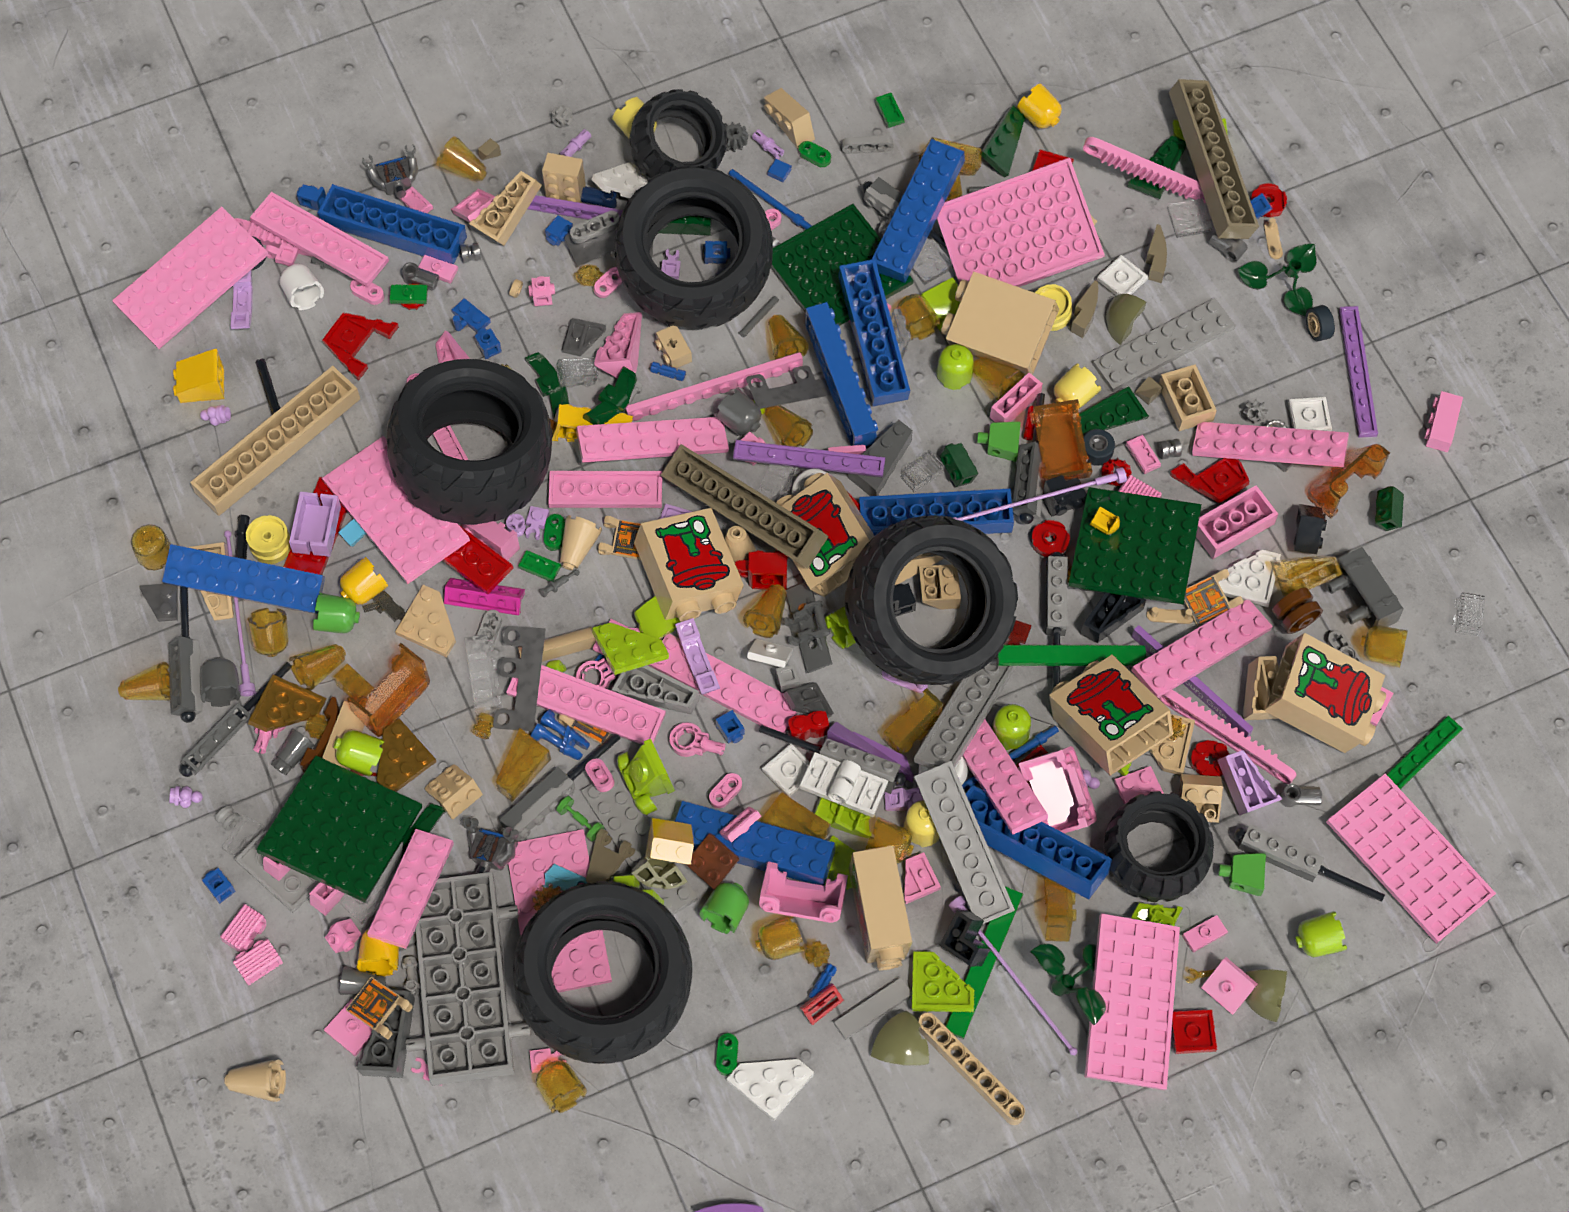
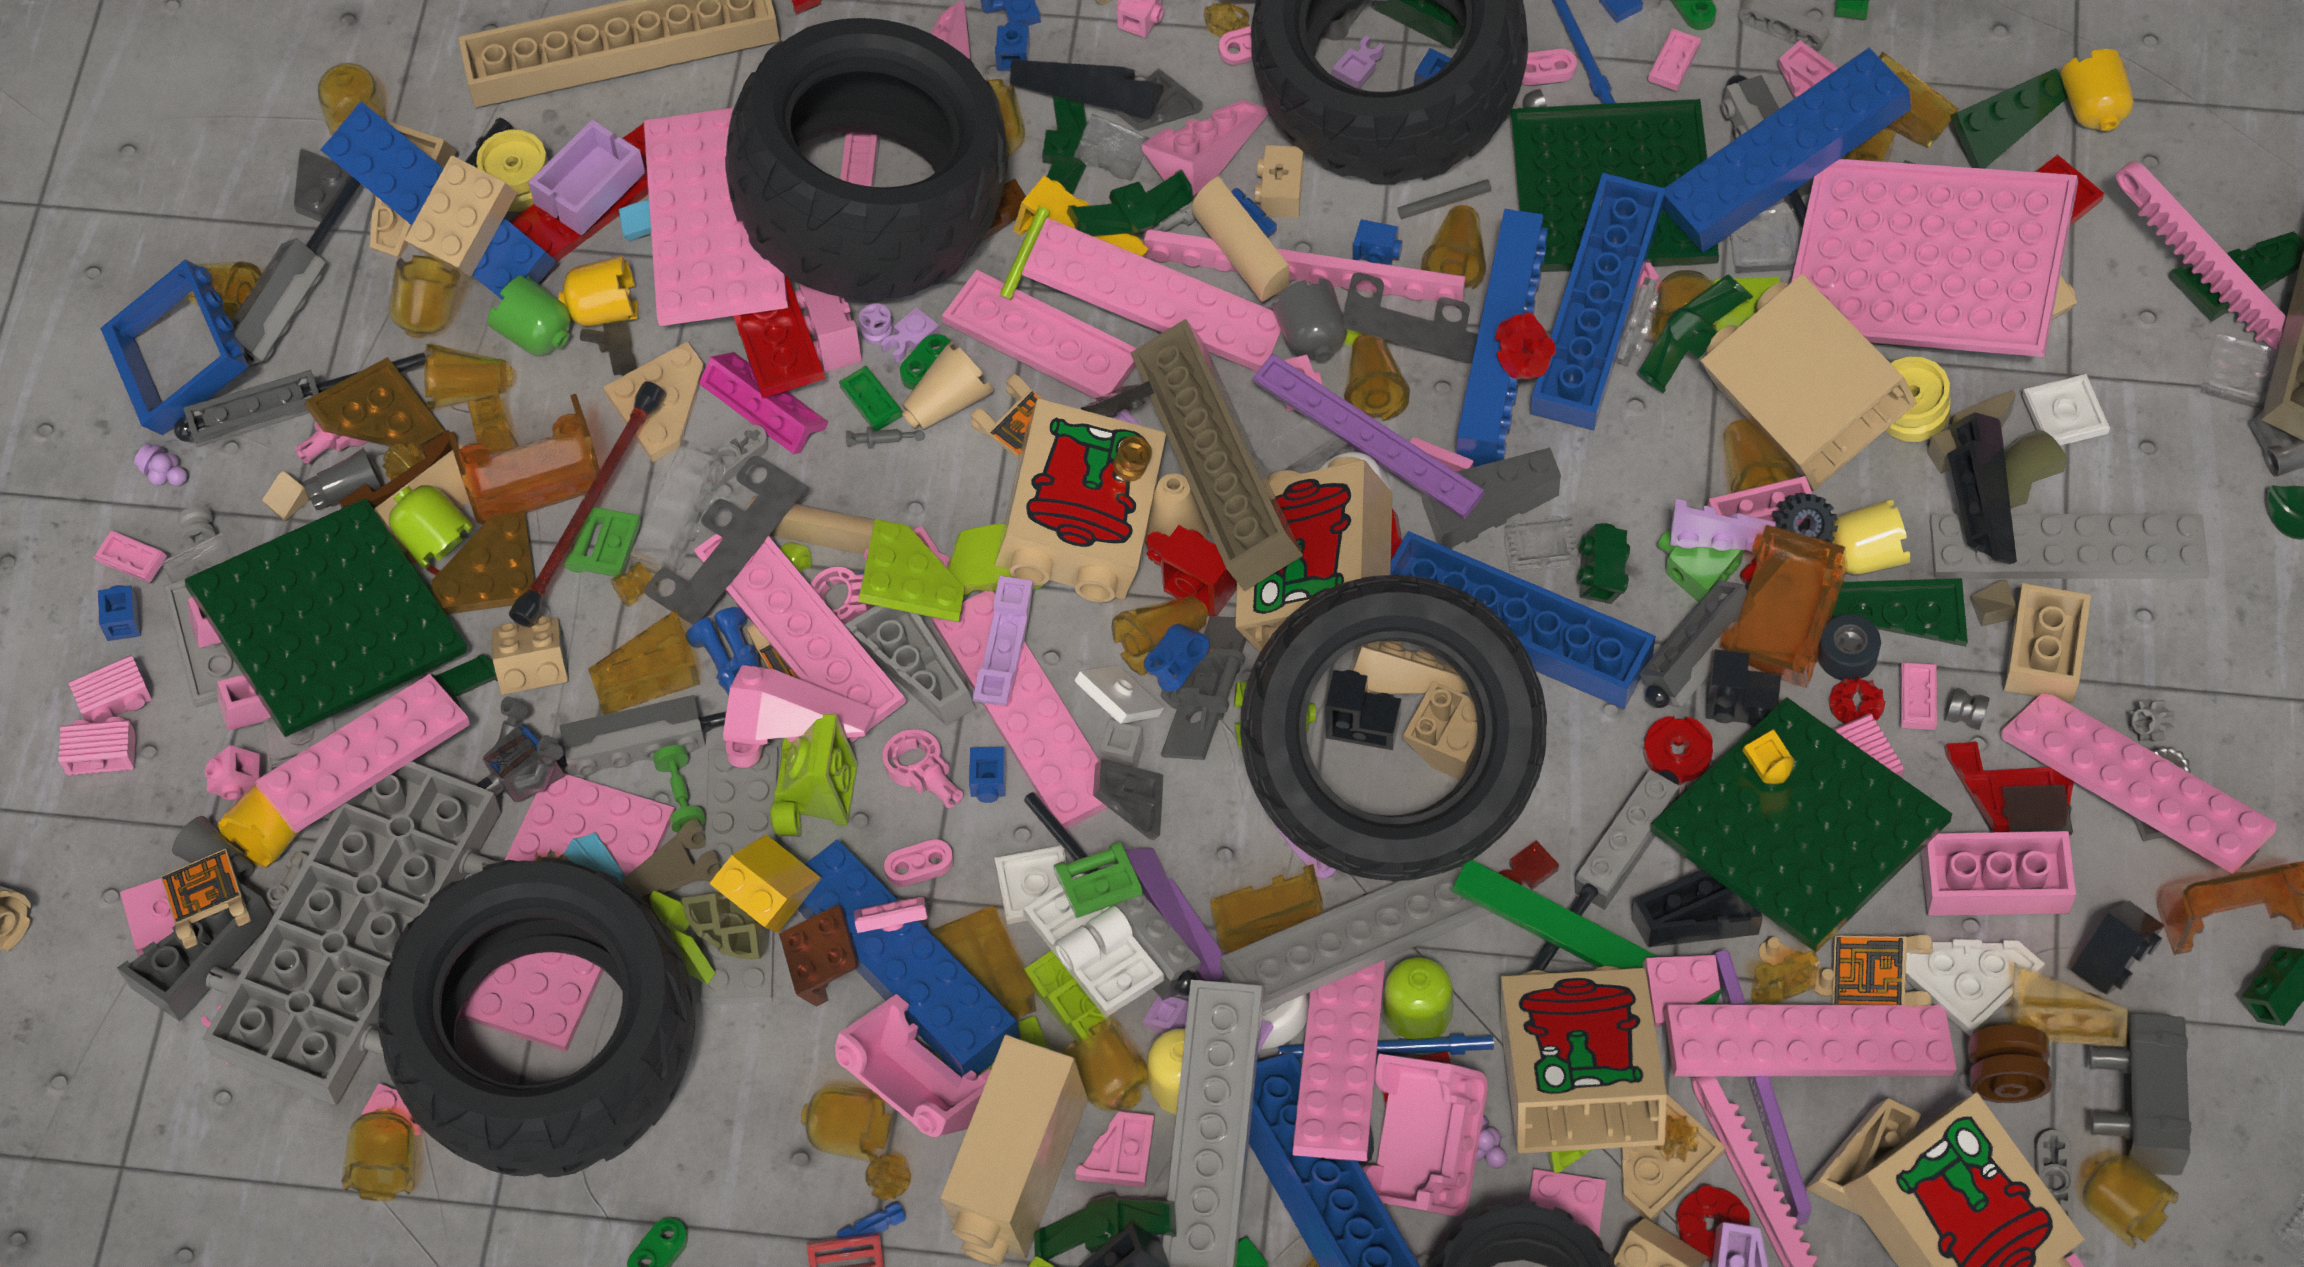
camera: 35 degrees right, 5 degrees down
dark grey cylinder [200,657,241,707] -> none
lavender piece [224,530,256,697] -> none
bright green cylinder [700,883,749,934] -> none
red brick [788,711,829,740] -> none
lime cylinder [936,344,974,390] -> none
lavender piece [953,467,1127,521] -> none
dark tan slope [1146,224,1167,283] -> none
white plate [1288,397,1332,431] -> none
none -> bright pink plate [93,530,167,584]
none -> blue window [100,259,249,436]
none -> tan slope [262,470,309,521]
none -> tan brick [404,155,517,278]
none -> clear red hose [509,381,666,627]
none -> bright green plate [564,506,641,578]
none -> bright pink wedge [723,665,876,745]
none -> lime bar [999,206,1051,300]
none -> black wedge [1010,59,1164,118]
none -> dark green plate [1034,1195,1177,1263]
none -> bright green plate [1053,841,1142,918]
none -> clear smoke plate [1081,381,1154,418]
none -> pearl gold wheel [1112,436,1152,482]
none -> blue piece [1144,624,1209,692]
none -> tan brick [1192,176,1289,302]
none -> blue brick [1353,219,1403,266]
none -> red plate [1495,312,1556,381]
none -> dark green plate [1638,274,1754,394]
none -> bright pink wing [1643,955,1720,1028]
none -> bright pink plate [1648,29,1701,91]
none -> lavender wing [1670,498,1775,553]
none -> clear yellow plate [1751,950,1820,1005]
none -> black bush [1772,493,1838,555]
none -> bright pink wing [1778,40,1838,98]
none -> black wedge [1947,412,2017,564]
none -> clear smoke piece [2002,785,2073,835]

